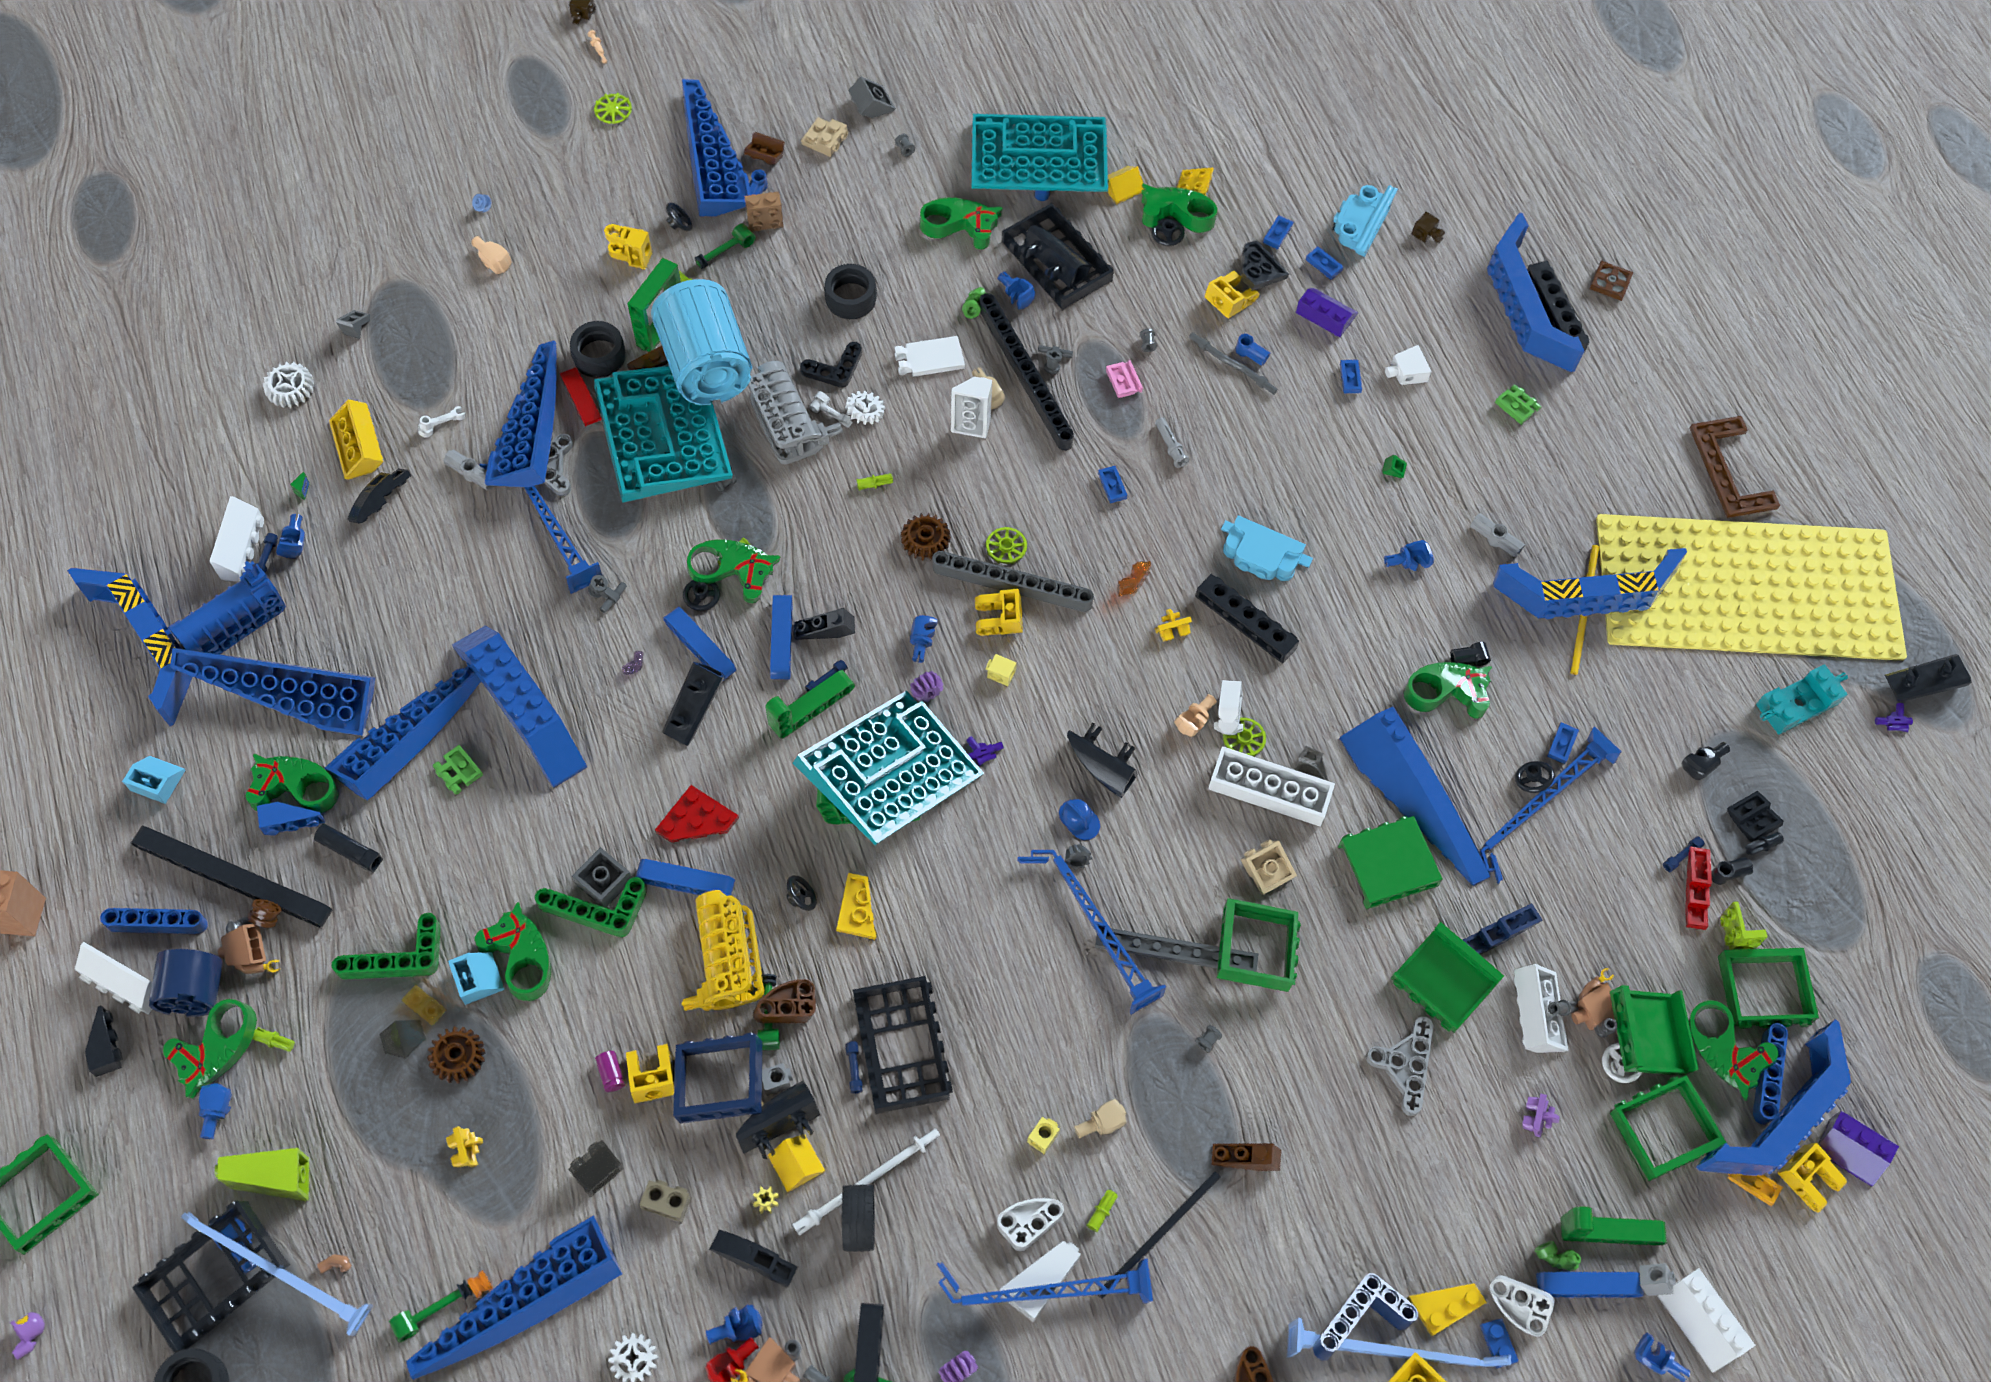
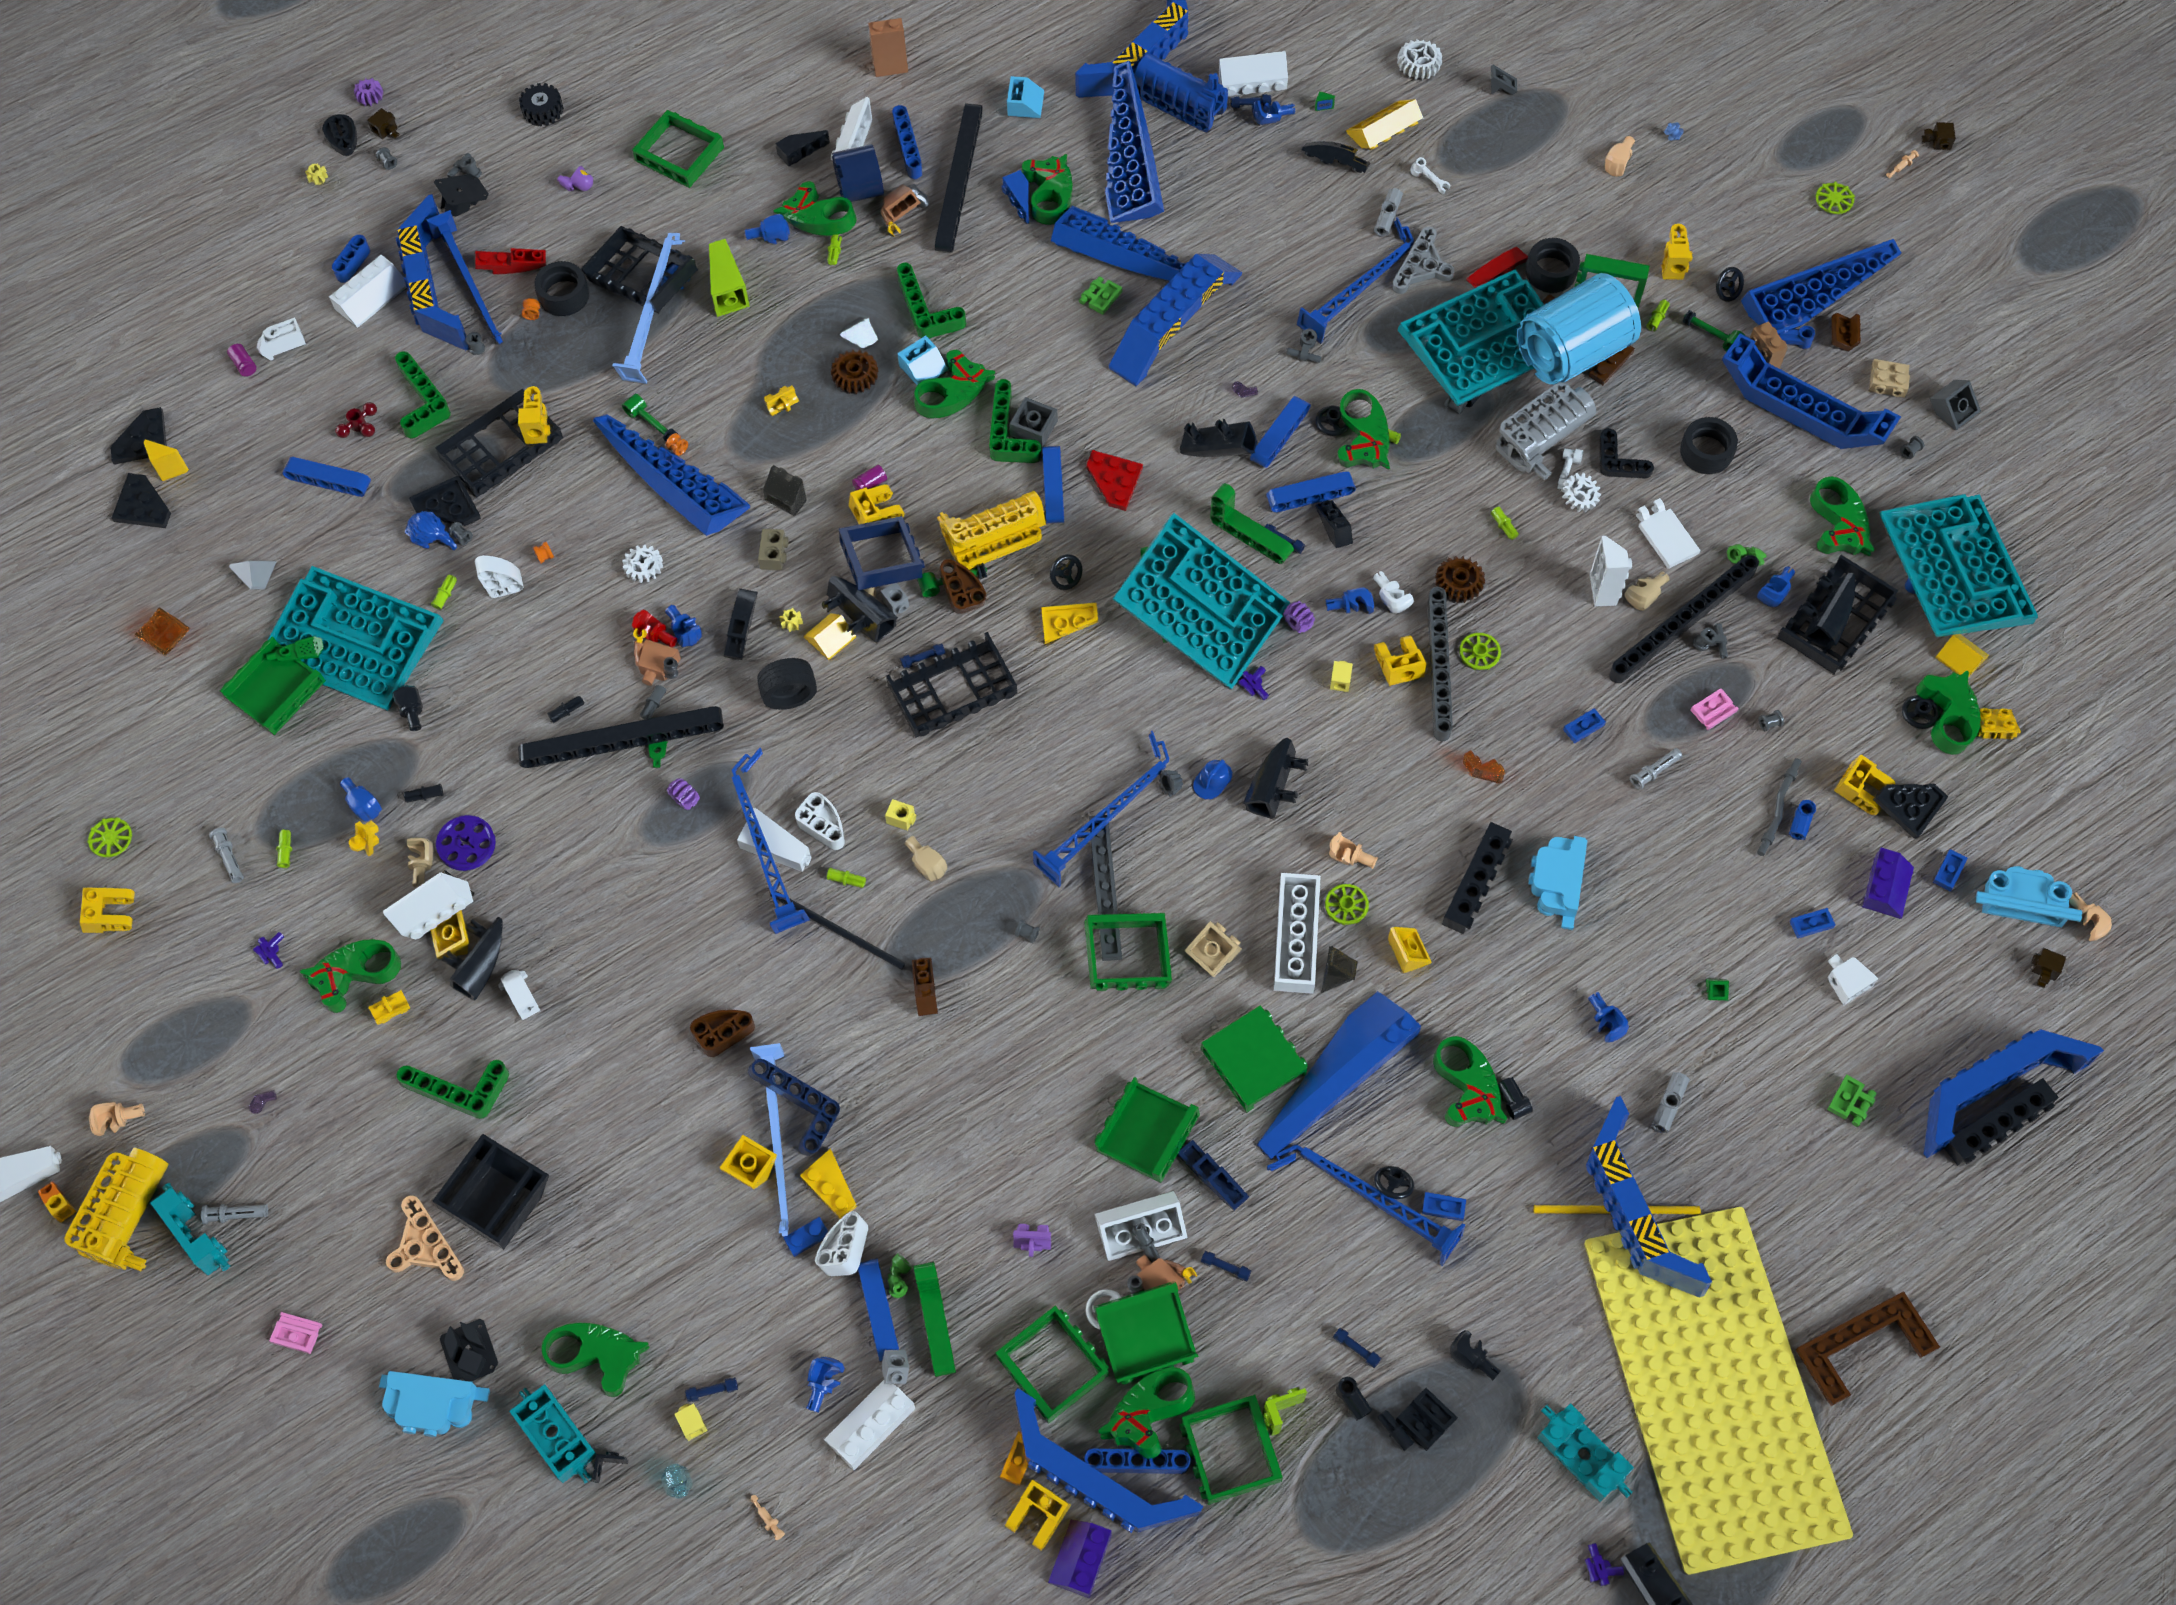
camera: 80 degrees right, 0 degrees up
reddish brown wheel [247,899,282,928] -> none
black piece [314,824,383,873] -> none
nougat arm [317,1254,351,1274] -> none
clear yellow slope [401,985,447,1026] -> none
blue wedge [484,340,557,488] -> none
white bar [792,1128,940,1236] -> none
yellow hips [1155,609,1192,642] -> none
white piece [1214,680,1243,735] -> none
blue plate [1263,215,1294,250] -> none
light grey beam [1366,1017,1433,1116] -> none
reddish brown piece [1589,261,1634,301] -> none
red slope [1685,847,1712,930] -> none
none -> dark blue bar [1201,1251,1252,1282]
none -> white piece [1373,571,1414,614]
none -> yellow slope [1388,927,1432,974]
none -> blue slope [1722,333,1901,449]
none -> light nougat piece [2069,892,2112,942]

